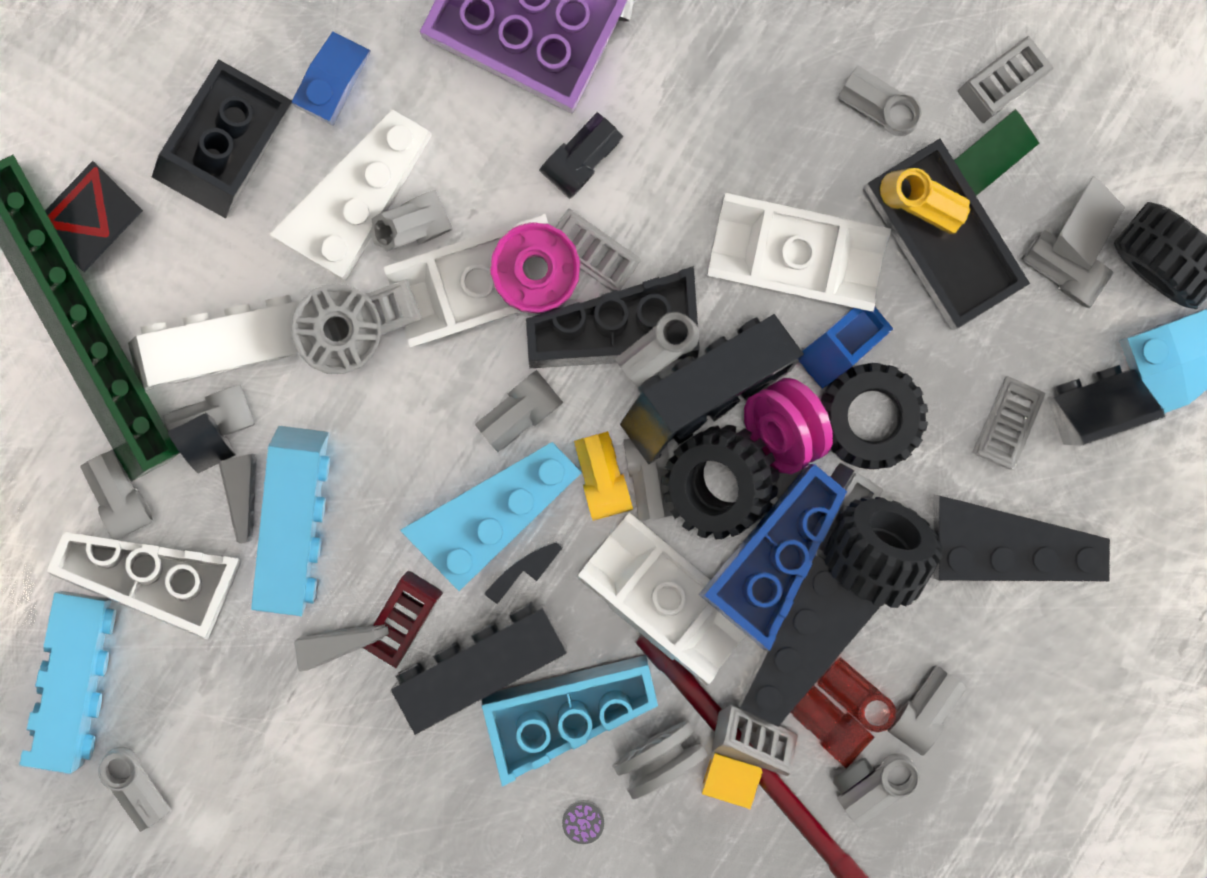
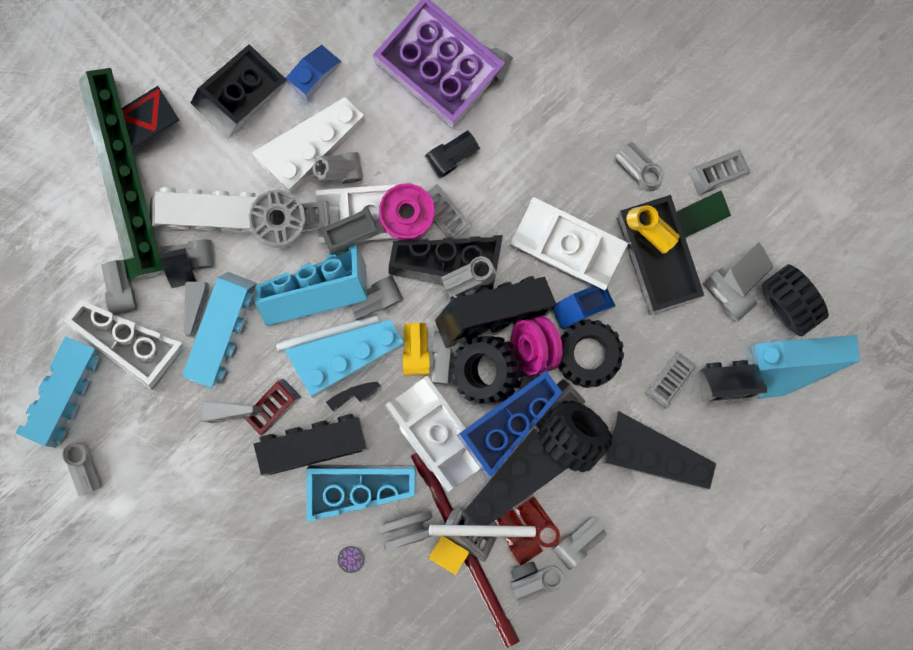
camera: 10 degrees right, 5 degrees down
none -> medium azure wedge [255,244,367,326]
none -> white bar [276,314,380,353]
none -> dark grey tile [320,208,380,255]
none -> white bar [429,525,536,537]

